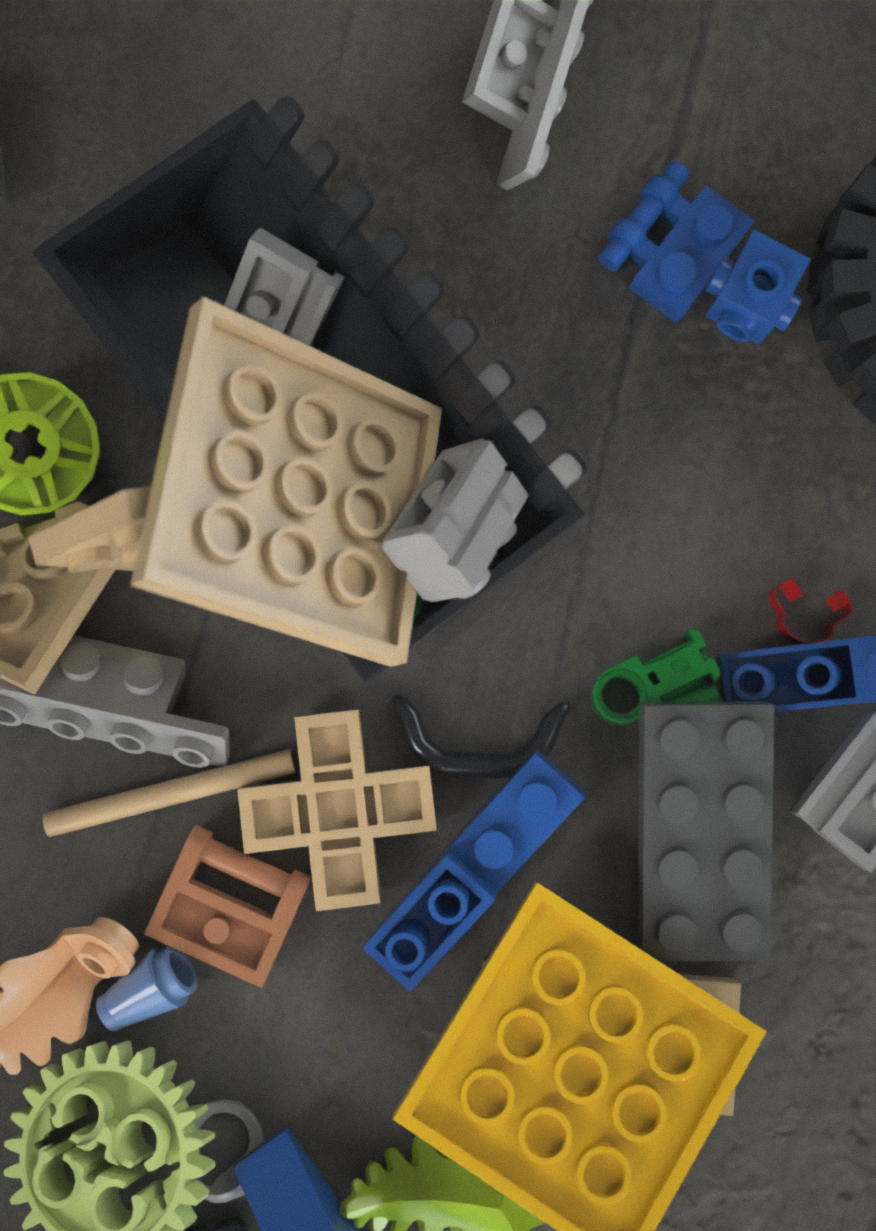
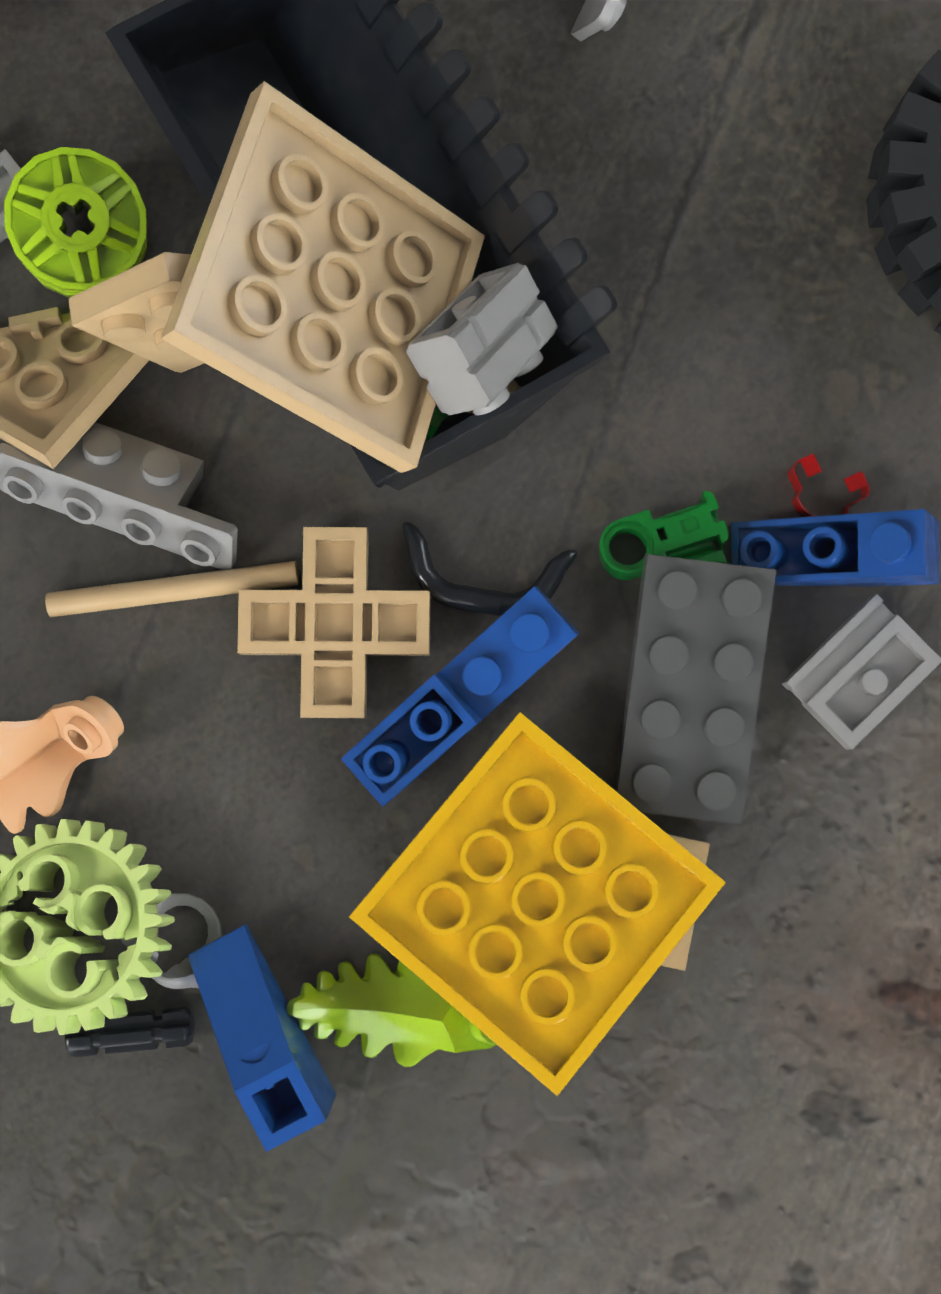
camera: 15 degrees right, 0 degrees up
medium blue cone [96,946,198,1032] -> none
nougat plate [144,825,312,988] -> none
light grey plate [224,228,345,347] -> none
blue plate [597,161,755,324] -> none
blue brick [705,230,811,345] -> none

